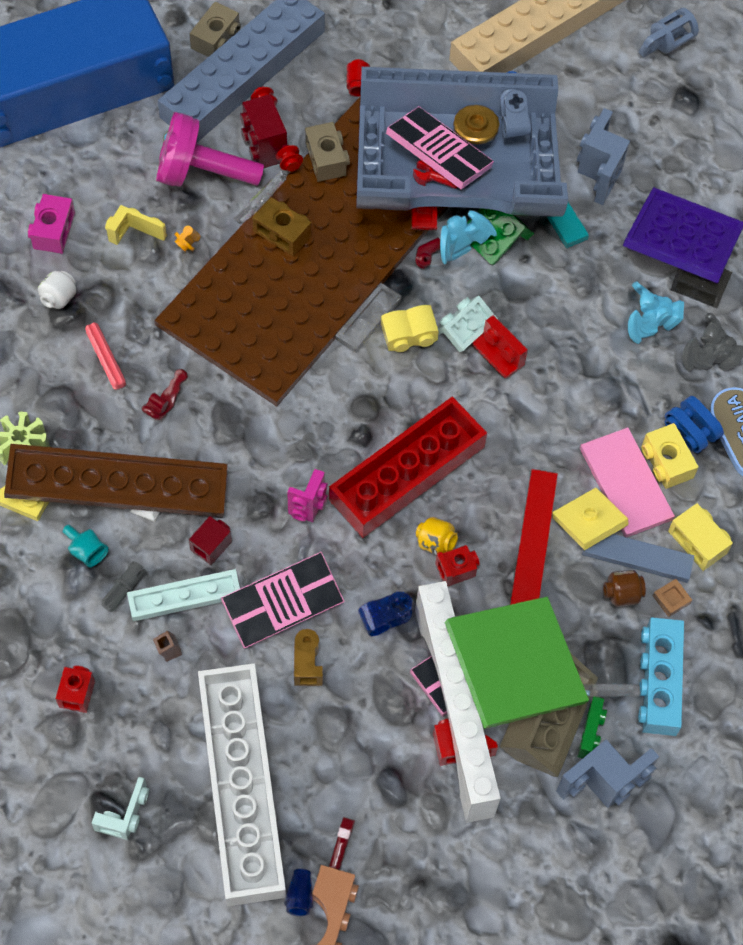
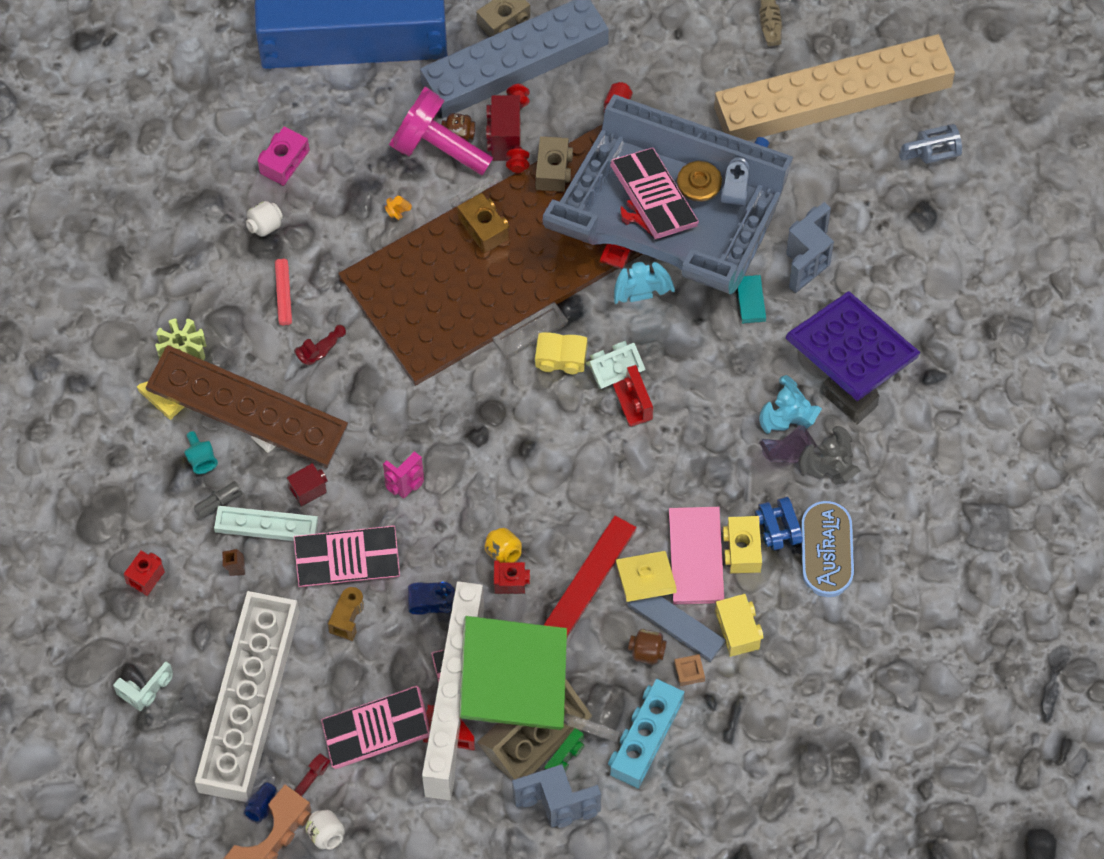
camera: 25 degrees right, 0 degrees up
light yellow bracket [105,205,167,245] -> none
red brick [329,396,487,538] -> none
dark red arm [415,237,440,268] -> none
green bracket [467,208,534,265] -> none
none -> white head [305,810,345,849]
none -> black tile [321,686,430,769]
none -> reddish brown head [441,113,476,142]
none -> clear purple bracket [759,425,817,464]

